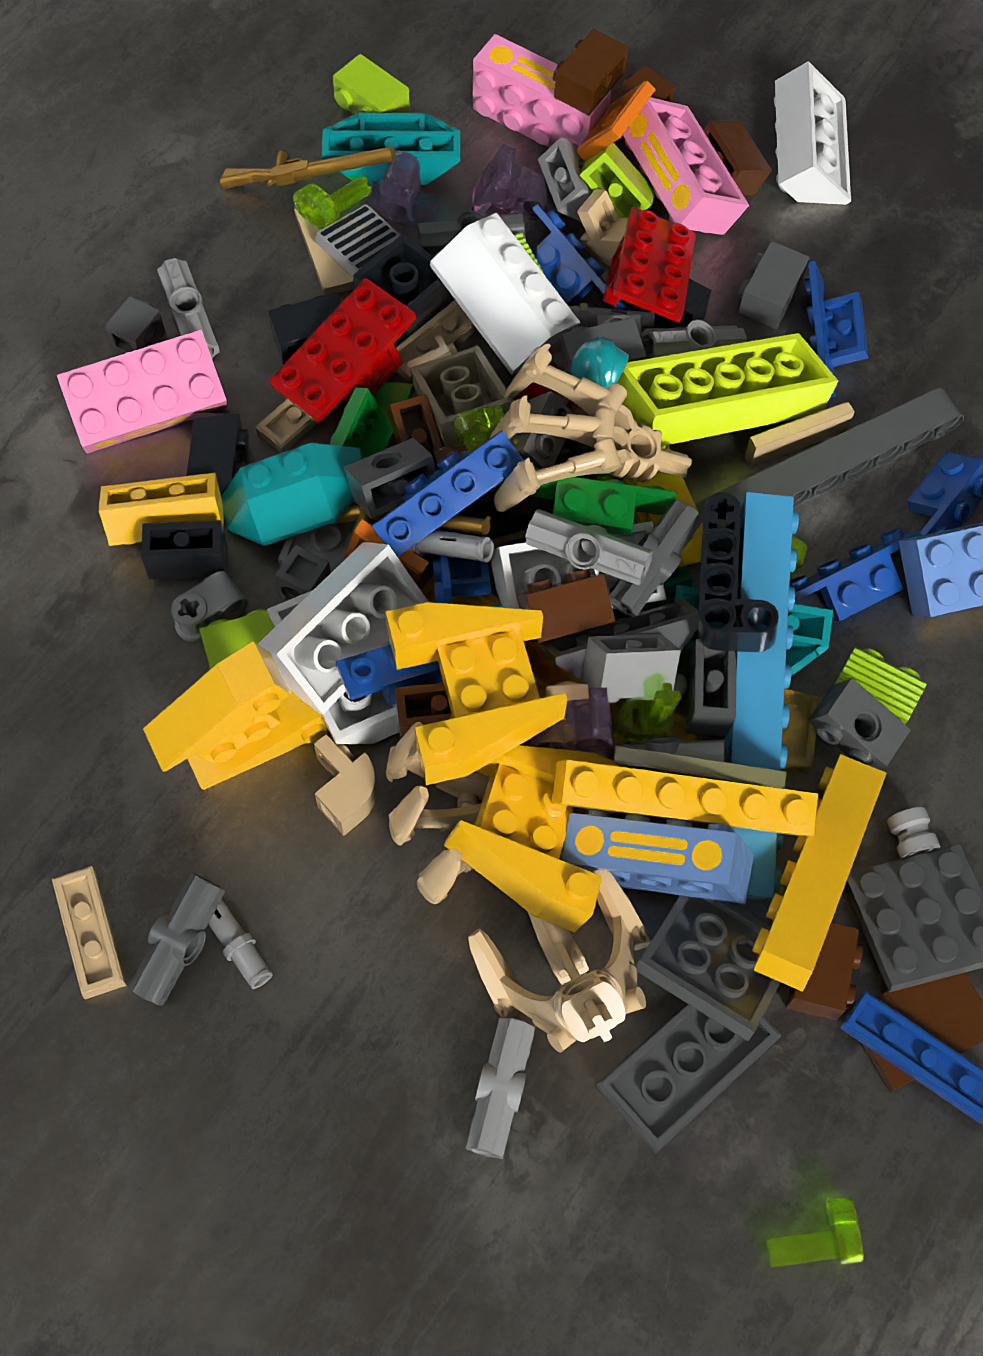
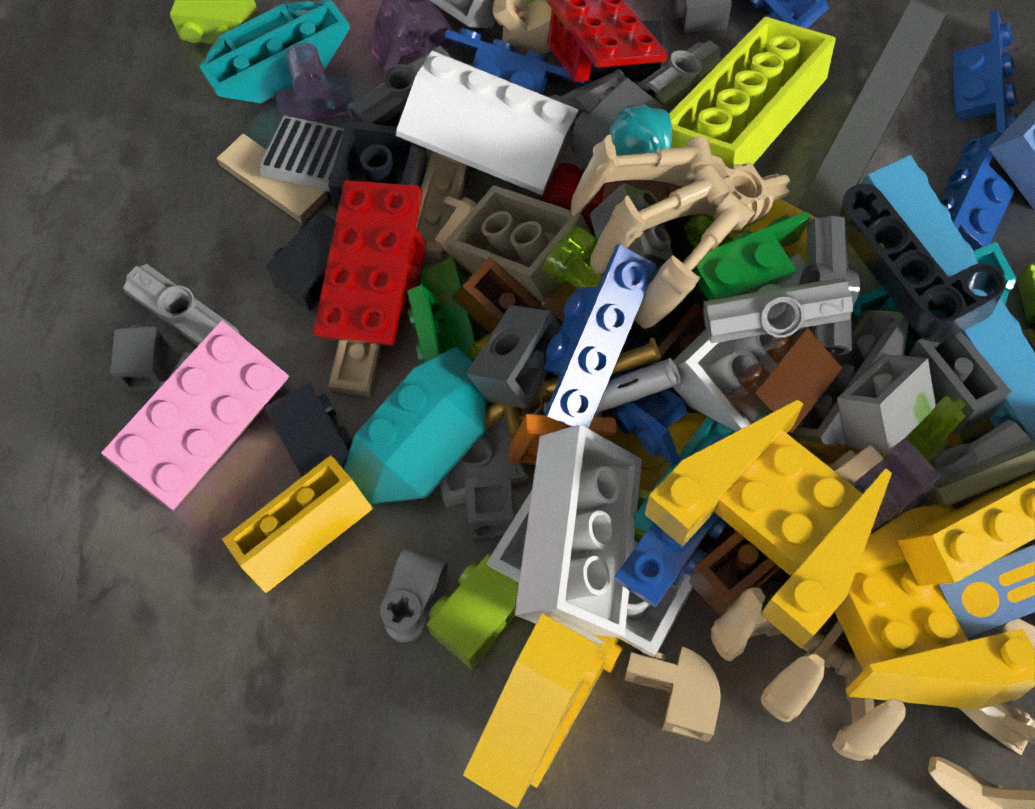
camera: 25 degrees left, 0 degrees up
black brick [141,520,227,580] -> none
pearl gold piece [220,146,396,189] -> none
clear neon green piece [293,176,372,230] -> none
tan tile [744,402,855,467] -> none

